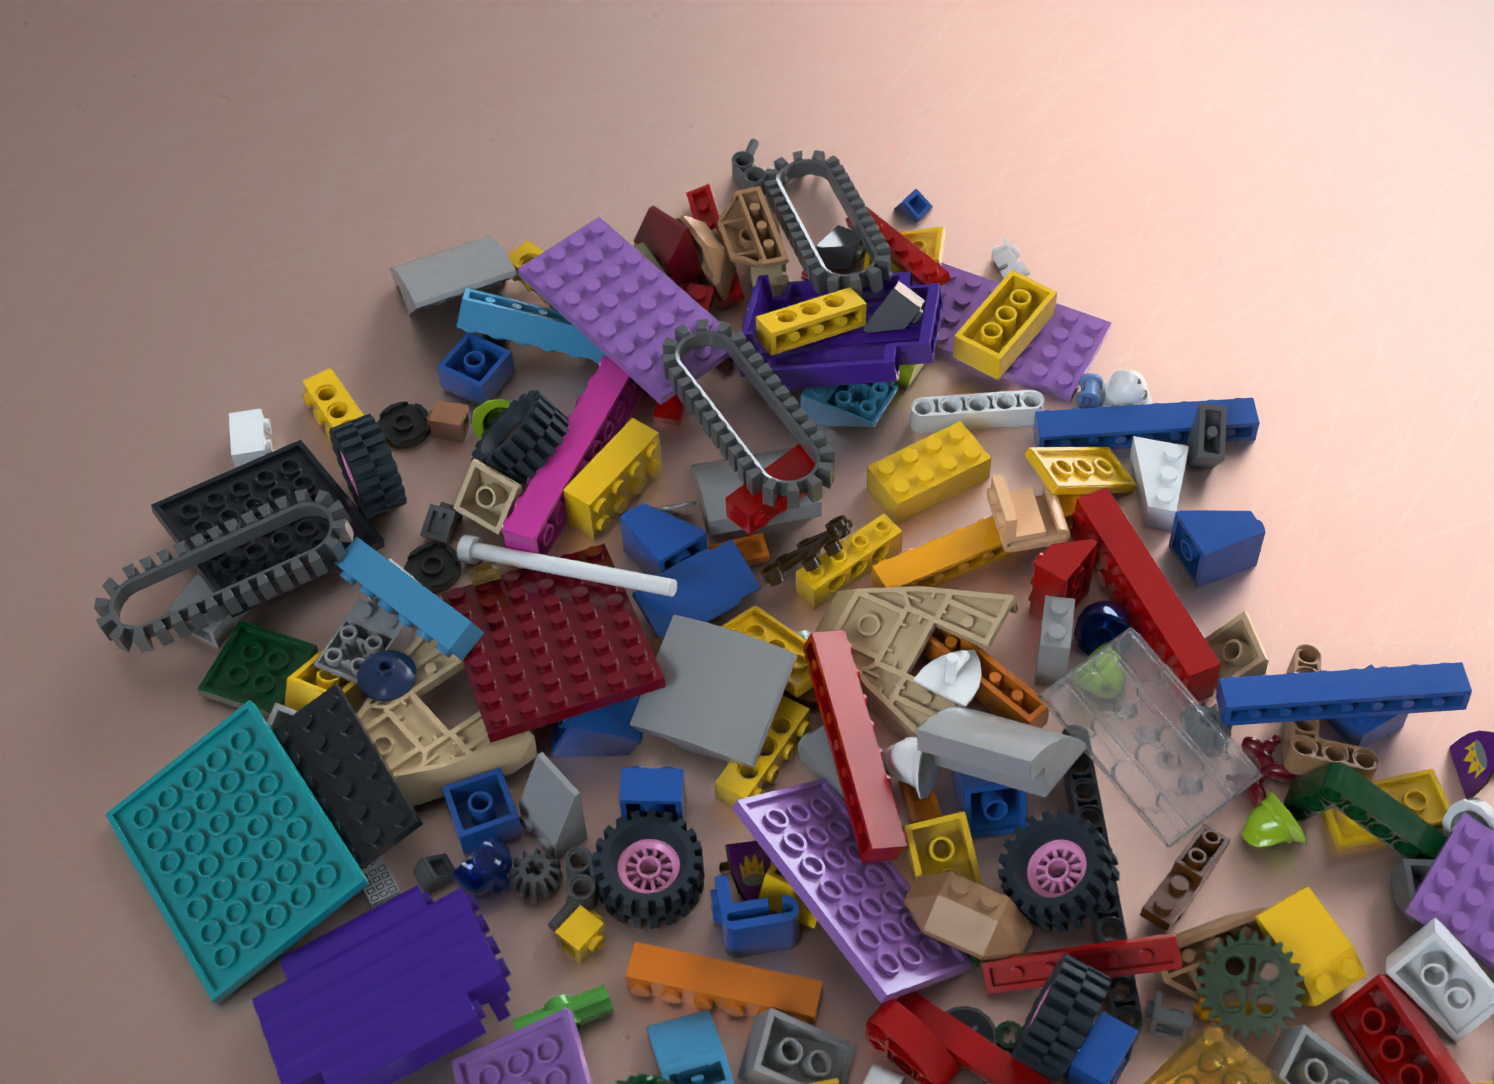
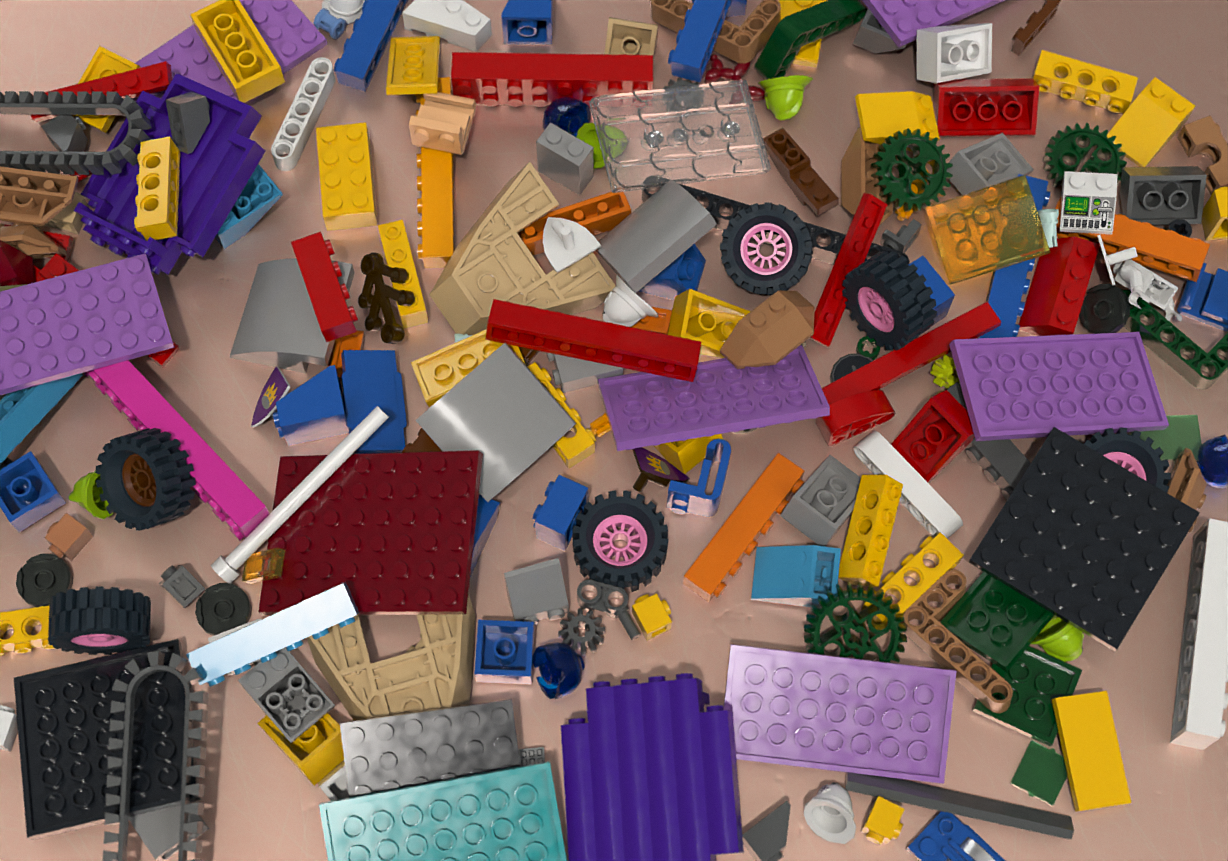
camera: 70 degrees left, 15 degrees up
dark green plate [198,620,319,718] -> none
dark blue dish [357,650,417,701] -> none
dark grey slope [413,853,460,894] -> none
tan slope [453,459,523,535] -> none
bright green piece [512,985,614,1031] -> none
yellow brick [563,418,662,539] -> none
dark grey piece [661,319,835,509] -> none
blue slope [894,188,933,223] -> none
white hinge [991,236,1030,278] -> none
red slope [1028,539,1098,621] -> none

